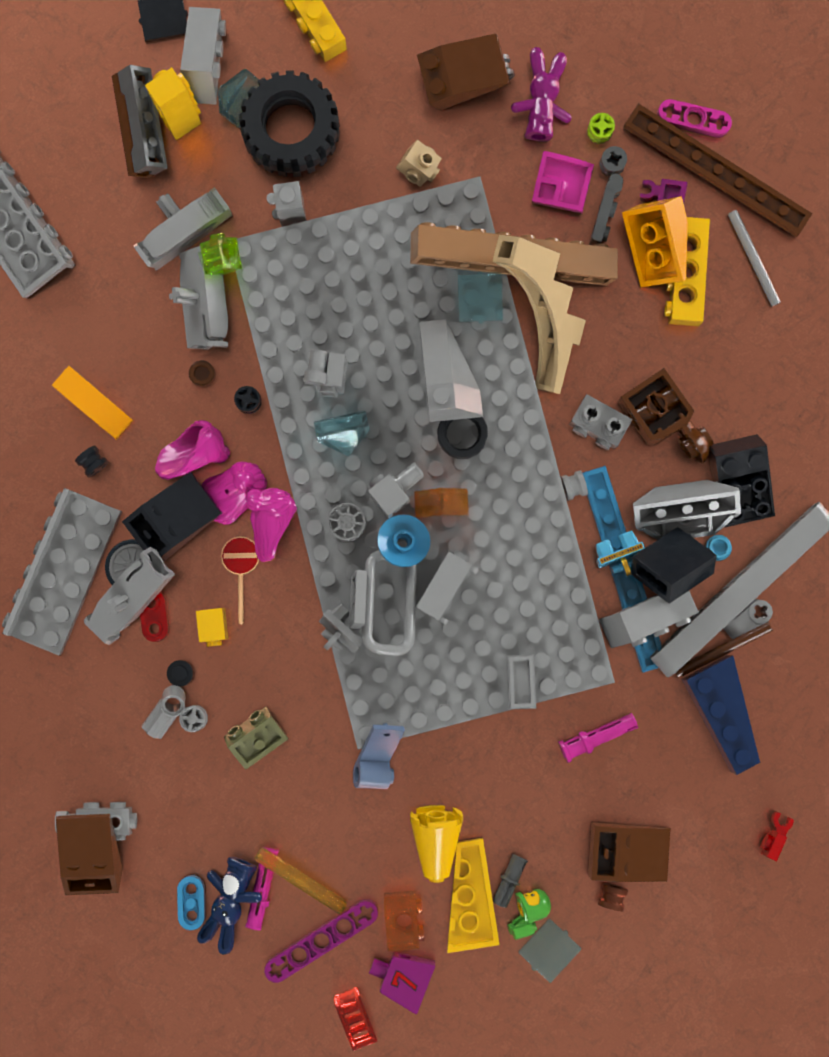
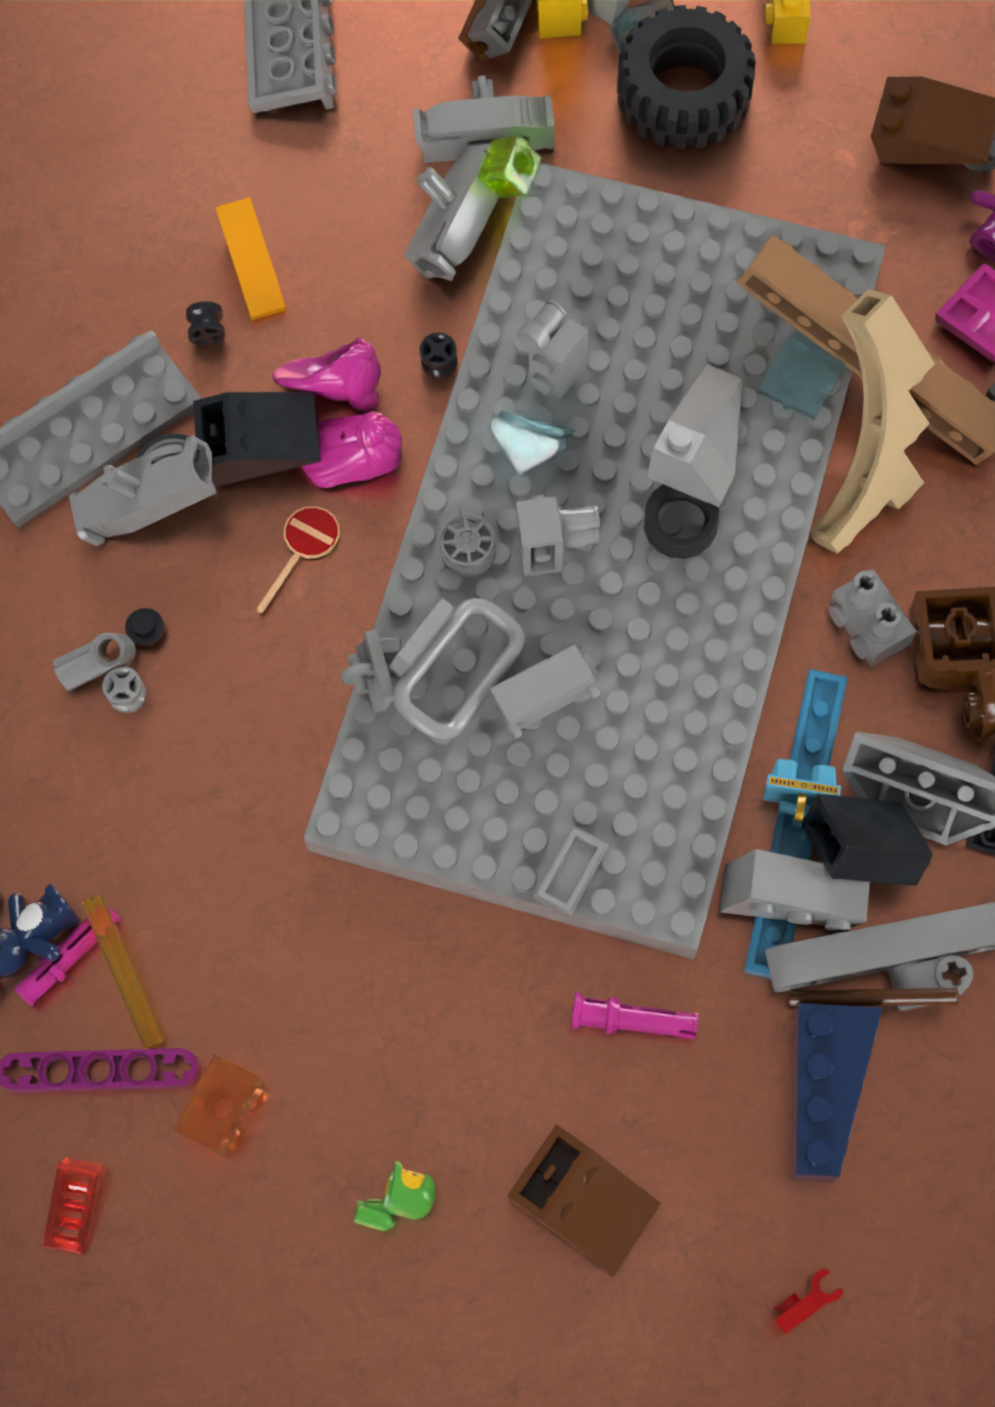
camera: 35 degrees right, 15 degrees down
red plate [140,592,169,642] -> none
reddish brown tile [189,360,216,387] -> none
yellow brick [196,608,228,647] -> none
olive bracket [224,707,288,770] -> none
dark pink hair [246,488,297,562] -> none
light grey brick [267,181,307,227] -> none
sand blue door [353,723,405,789] -> none
magenta torso [369,952,435,1014] -> none
dark azure dish [377,515,430,567] -> none
tan brick [396,140,442,187] -> none
yellow cone [410,805,463,883] -> none
clear orange slope [414,488,469,518] -> none
yellow wing [447,838,500,953] -> none
dark grey axle [493,854,528,908] -> none
clear light blue piece [518,918,582,983] -> none
light grey wheel [560,470,588,501] -> none
copper wheel [598,883,628,912] -> none
medium azure plate [705,535,732,561] -> none

